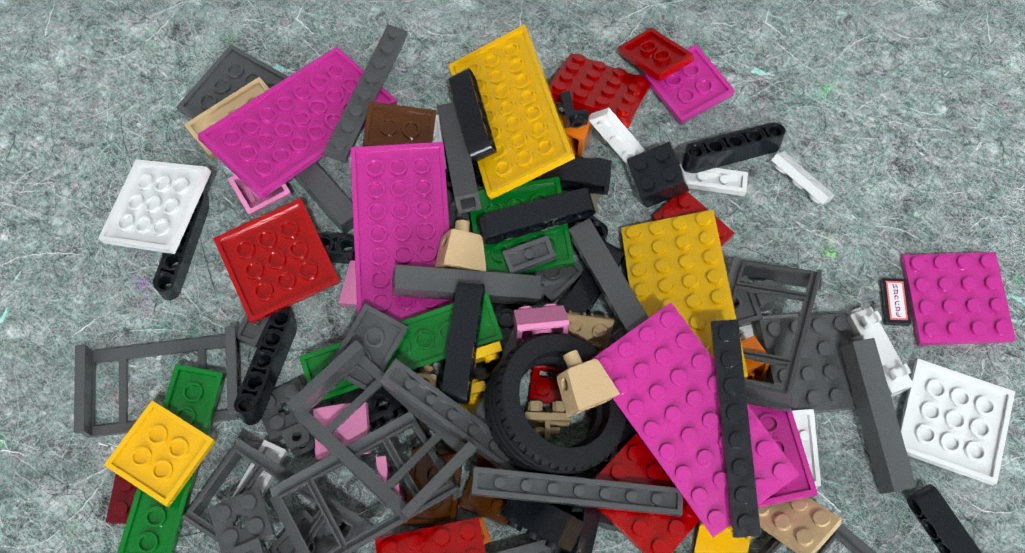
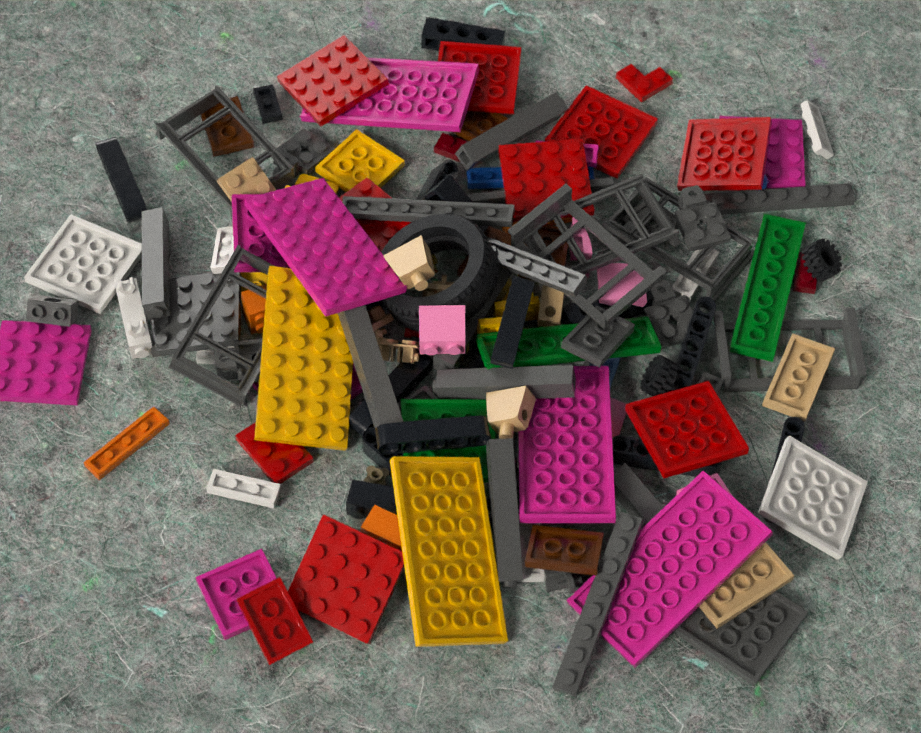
camera: 175 degrees left, 10 degrees down
yellow plate [104,400,216,507] -> none
black beam [449,68,497,162] -> none
dark grey plate [502,235,556,274] -> none
black bracket [556,91,589,128] -> none
white plate [589,108,645,164] -> none
black brick [627,141,690,208] -> none
black beam [682,122,786,173] -> none
black plate [710,319,761,538] -> none
white plate [772,152,835,204] -> none
tile [880,278,911,326] -> none
none -> dark grey brick [26,294,79,327]
none -> orange tile [83,406,170,480]
none -> black tyre [640,355,678,396]
none -> tan plate [762,334,835,421]
none -> black tyre [802,238,842,281]

